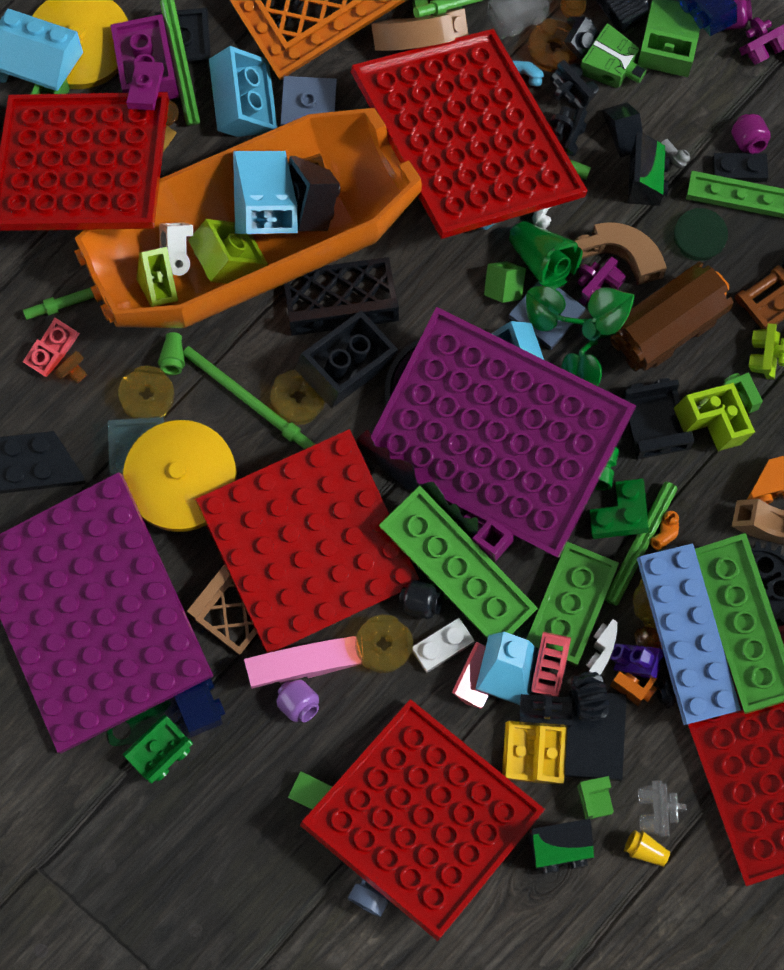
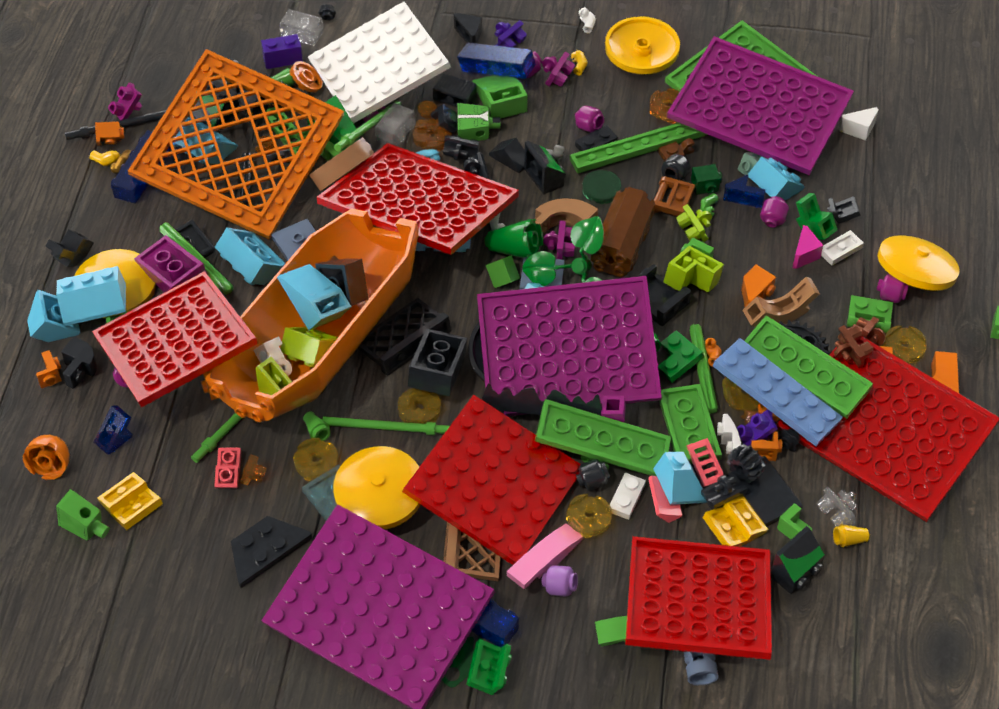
camera: 30 degrees left, 20 degrees down
magenta plate [126,61,164,110] -> none

